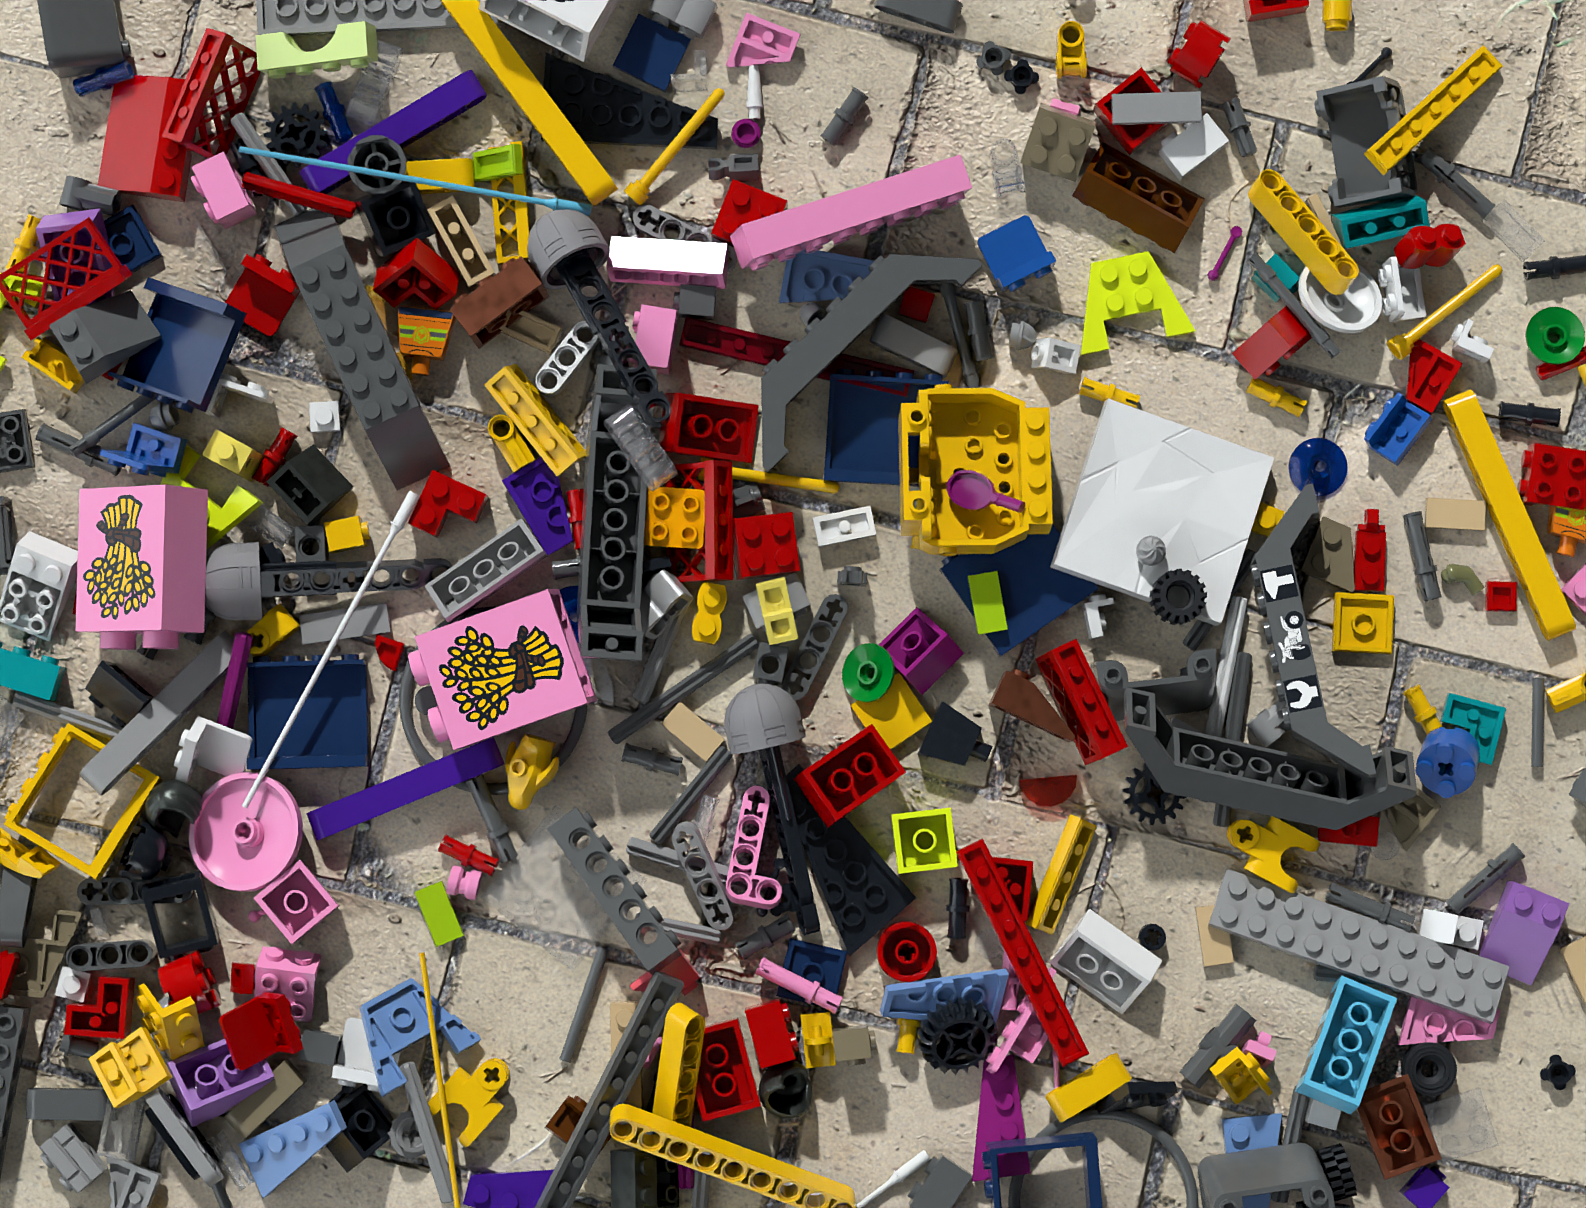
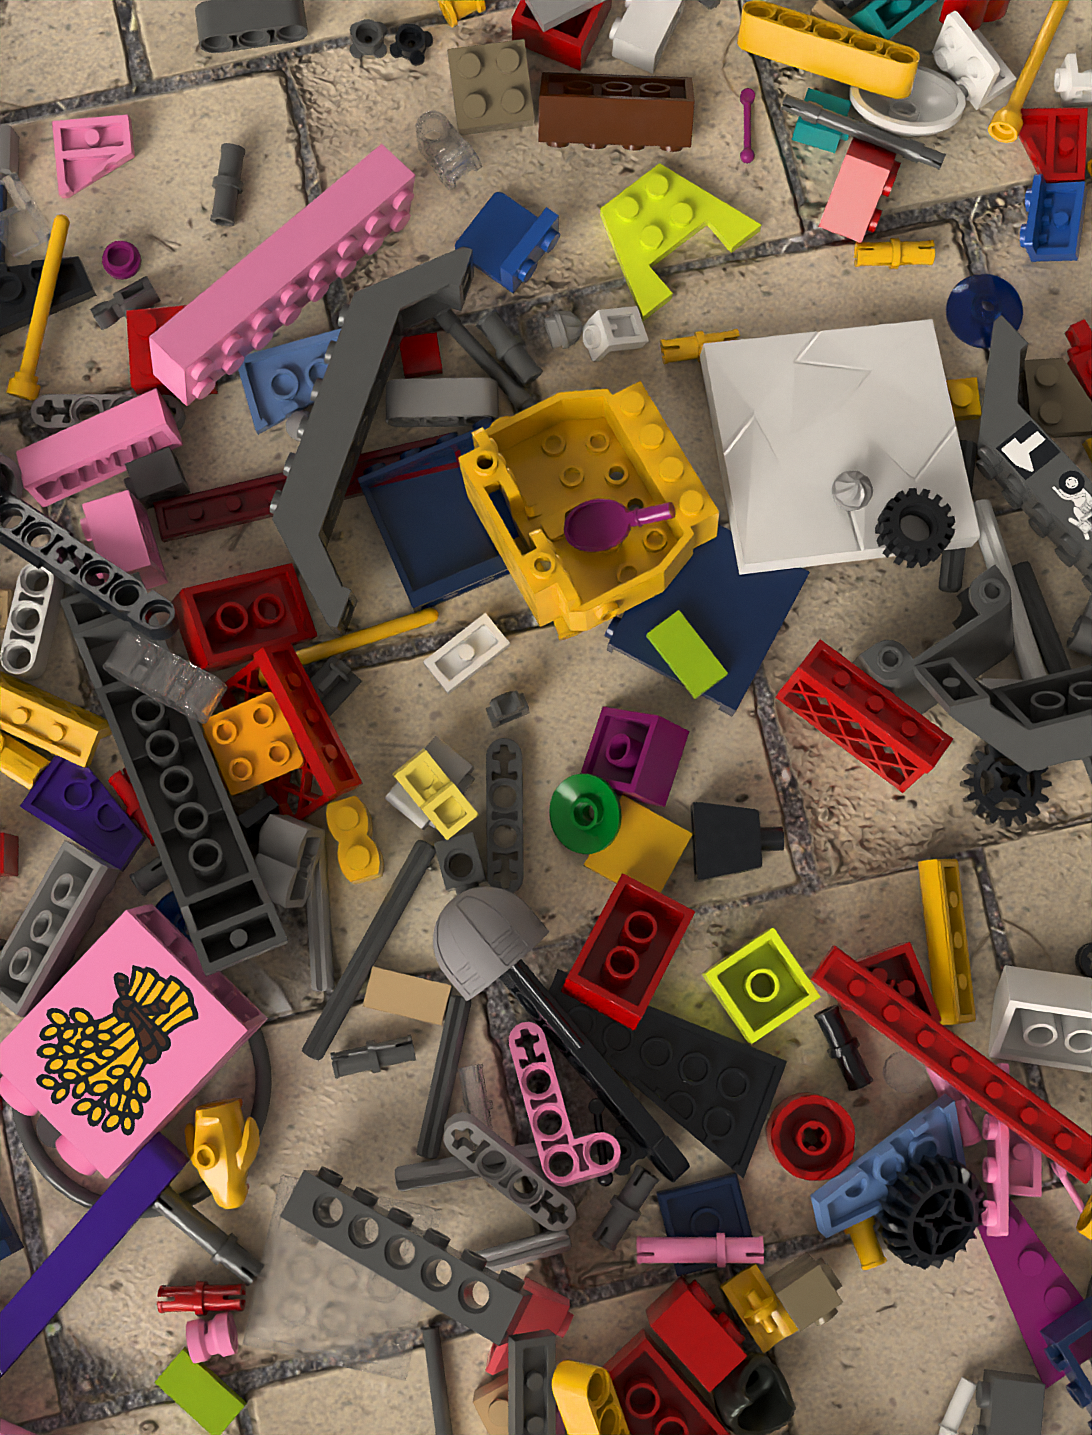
camera: 25 degrees left, 5 degrees down
red brick [733,512,800,580] -> none
white animal [746,65,763,121] -> none
copper slope [988,668,1075,742] -> none
clear red tile [1018,775,1077,807] -> none
white bracket [1082,594,1115,640] -> none

